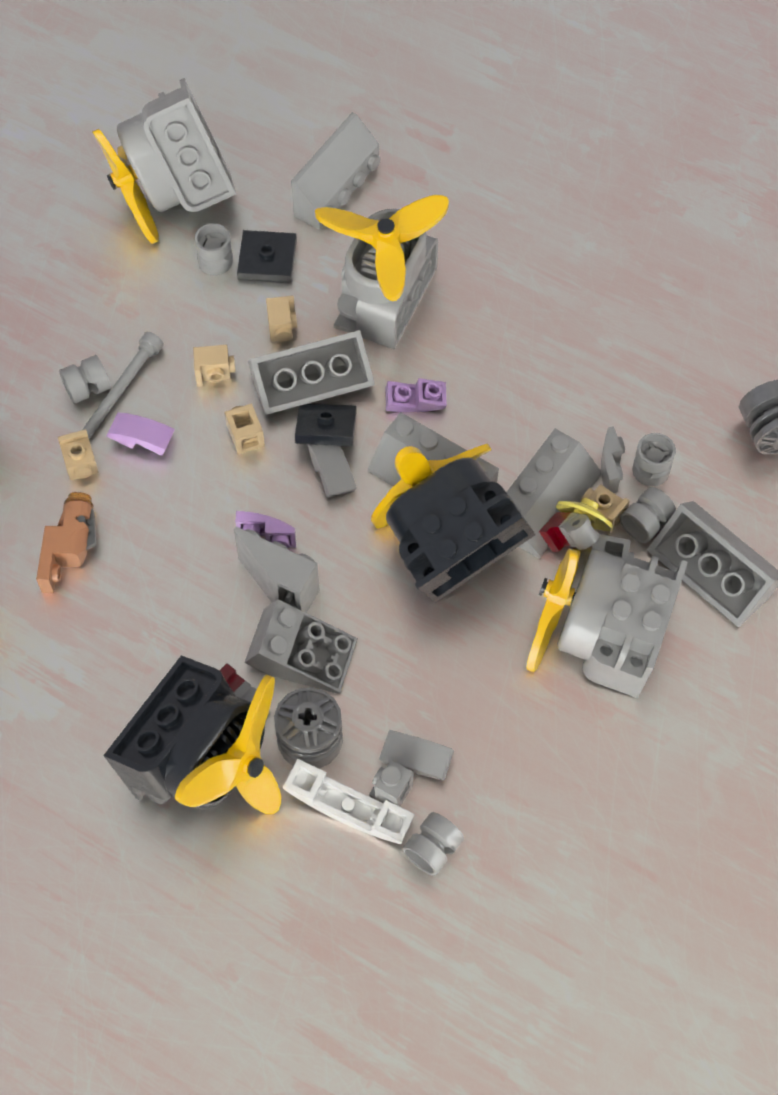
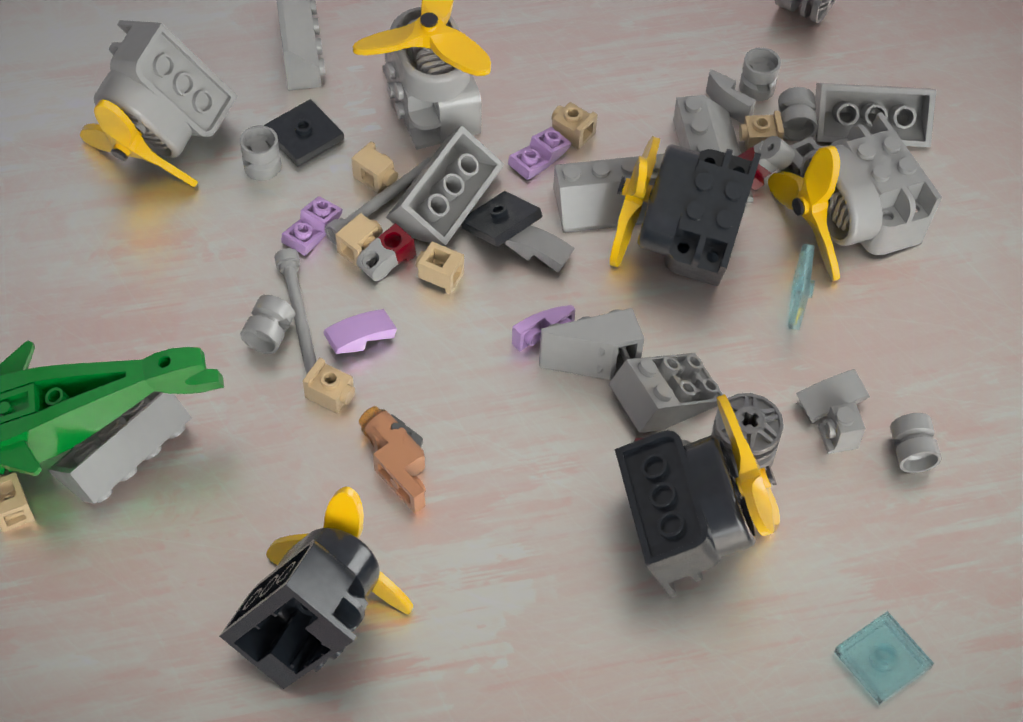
camera: 45 degrees left, 5 degrees down
white slope [283,759,415,844] -> none
light yellow dish [556,498,613,531] -> none
none -> lavender slope [281,196,343,256]
none -> light grey piece [325,158,431,245]
none -> leg [357,223,417,281]
none -> tan brick [551,102,598,150]
none -> clear light blue plate [787,244,815,330]
none -> clear light blue plate [834,611,934,705]

